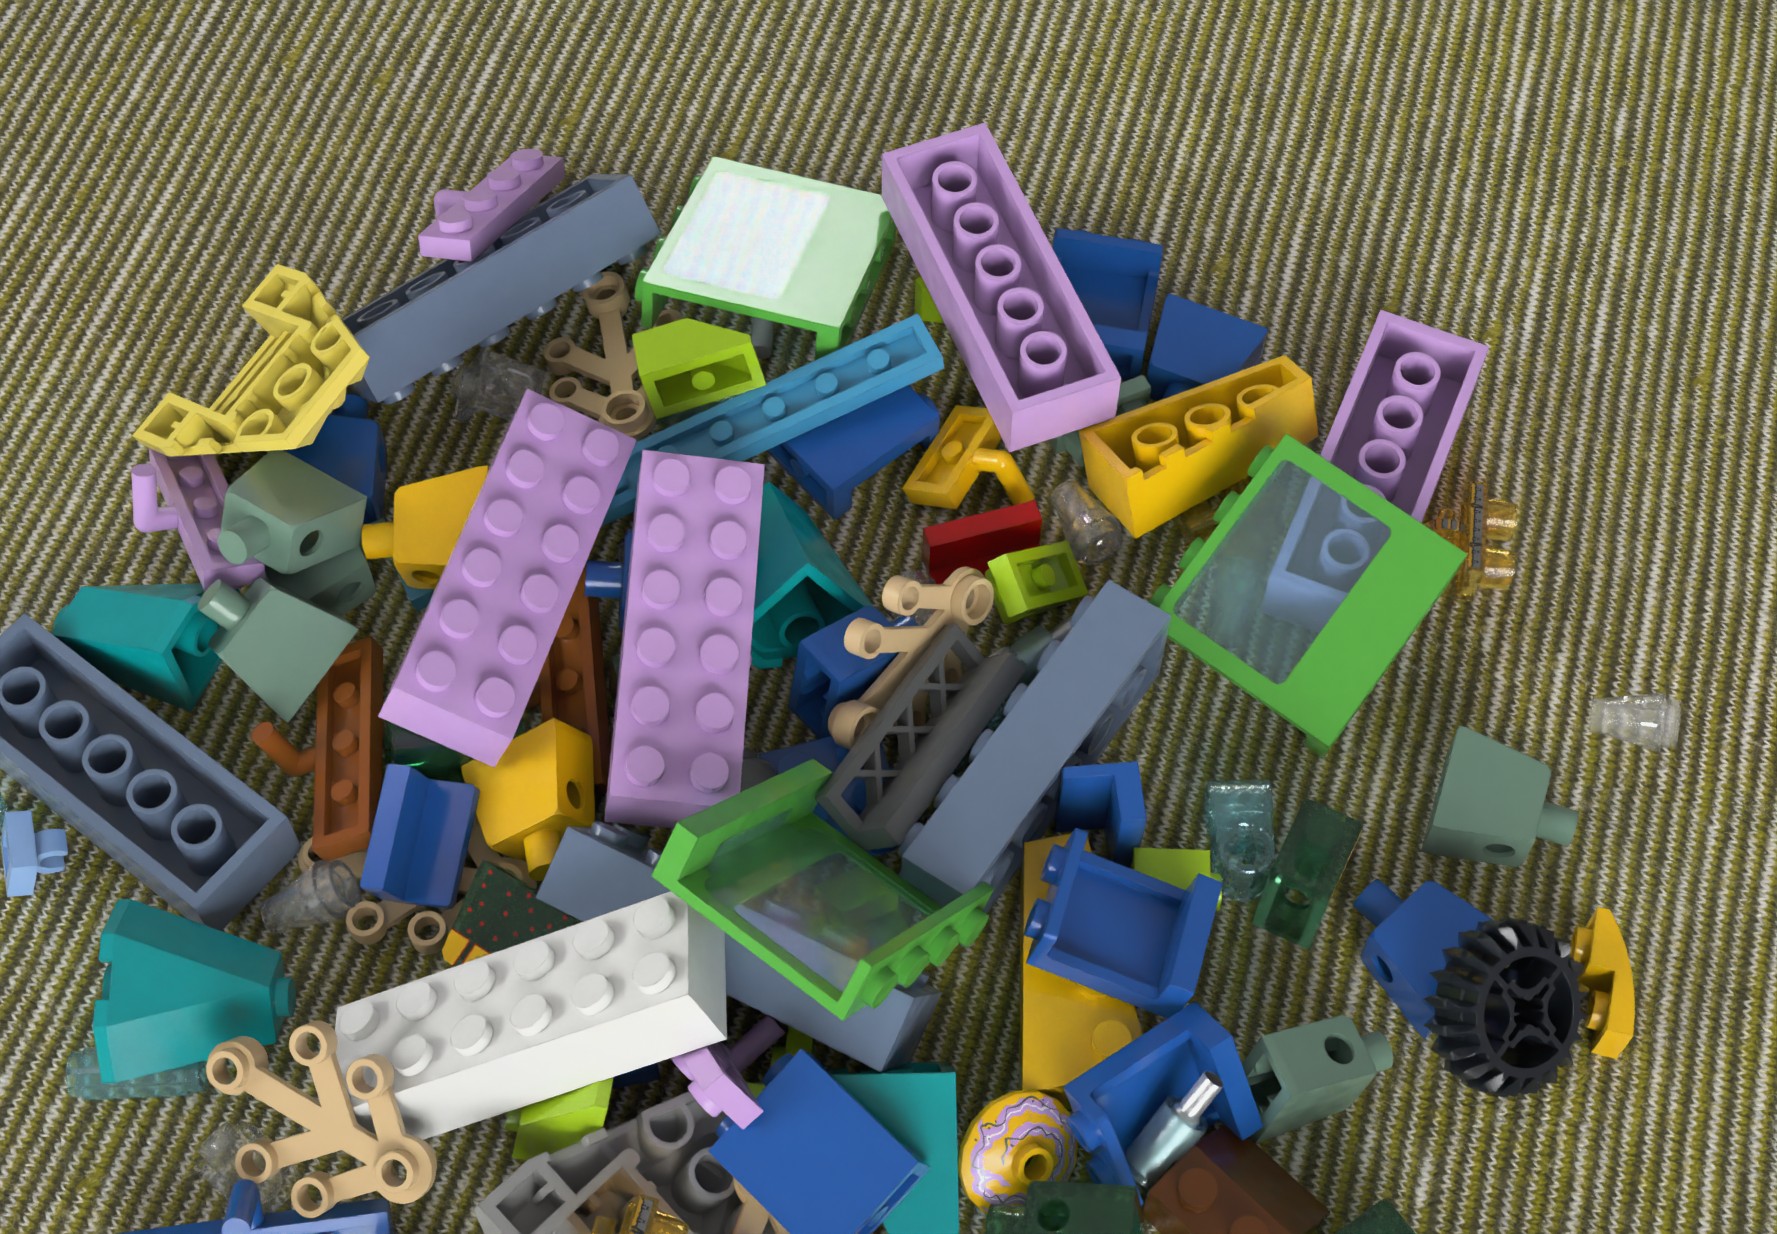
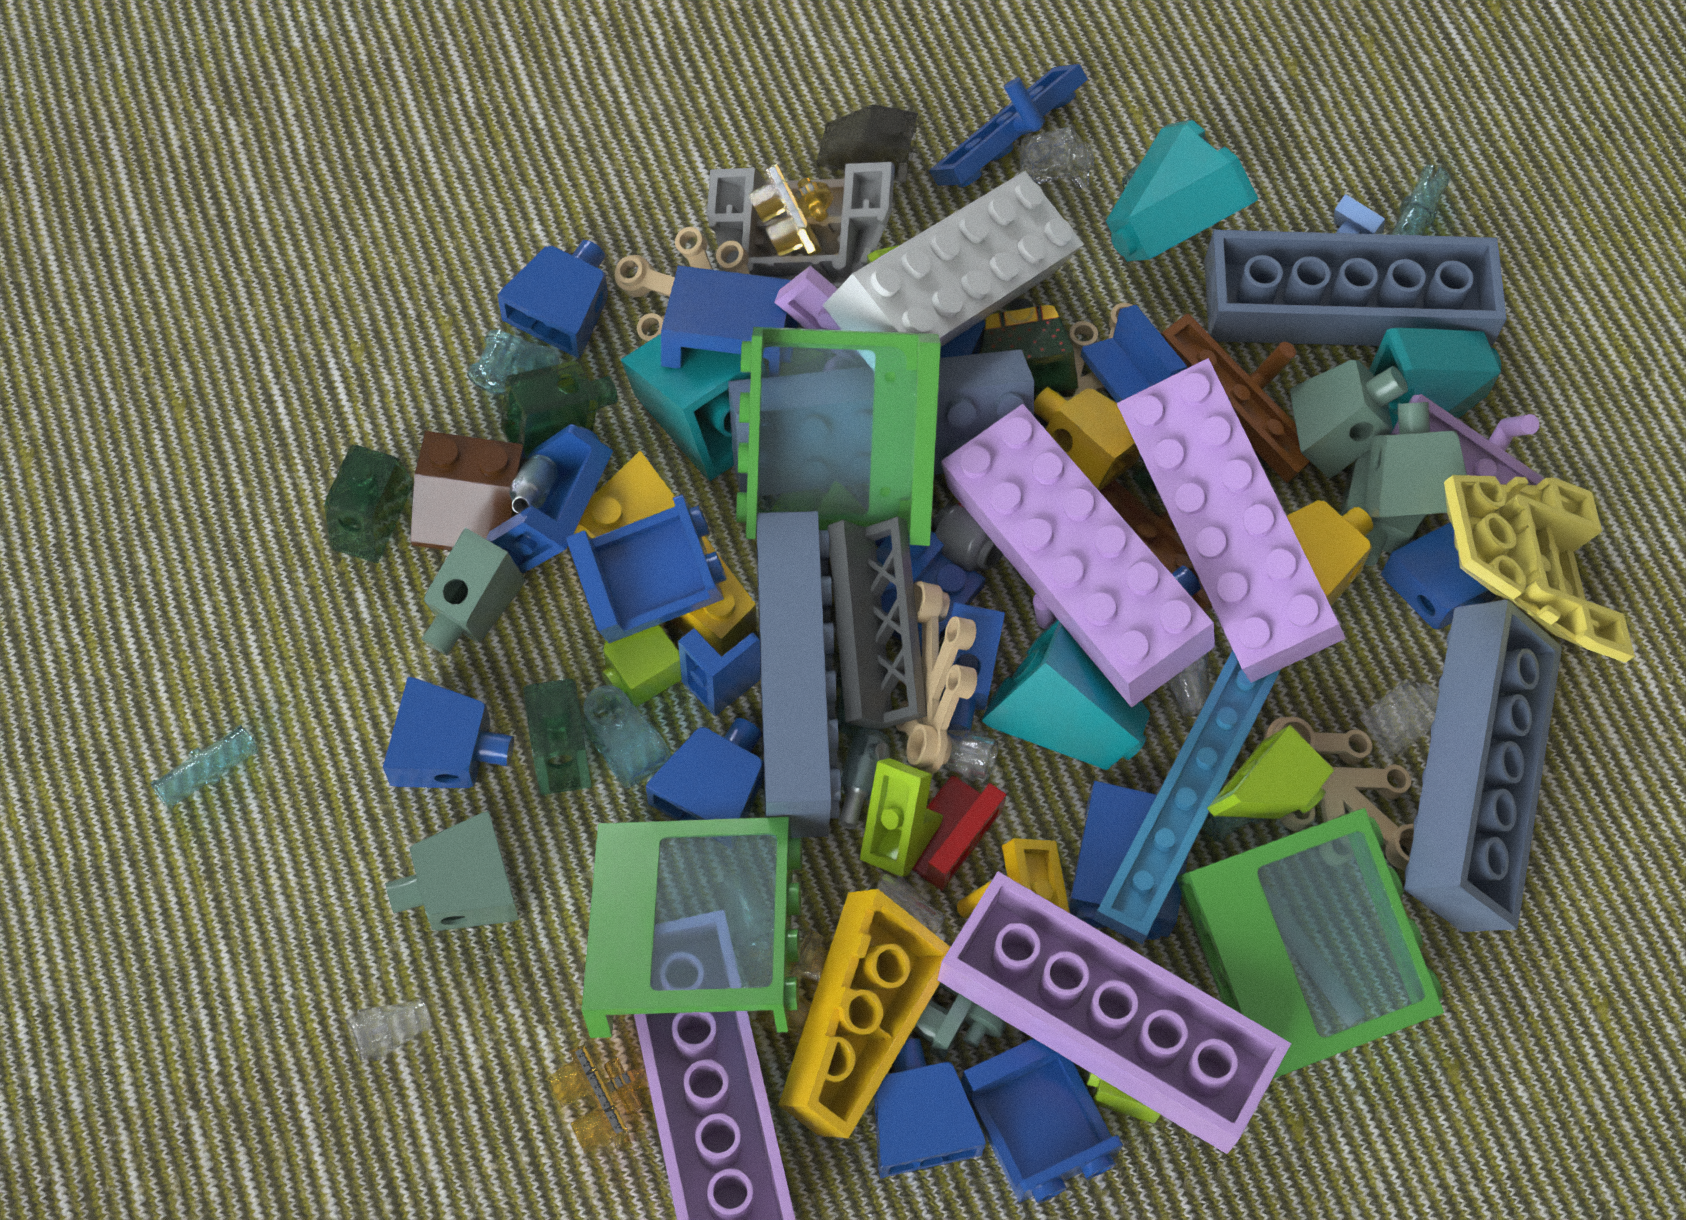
camera: 140 degrees right, 5 degrees up
tan plant [206,1020,437,1218] -> none
clear cone [260,860,360,935] -> none
lavender plate [418,149,565,262] -> none
dish [958,1089,1078,1220] -> none
black gear [1423,918,1591,1097] -> none
yellow slope [1570,907,1635,1059] -> none
none -> clear light blue pin [150,724,259,810]
none -> blue torso [646,718,764,852]

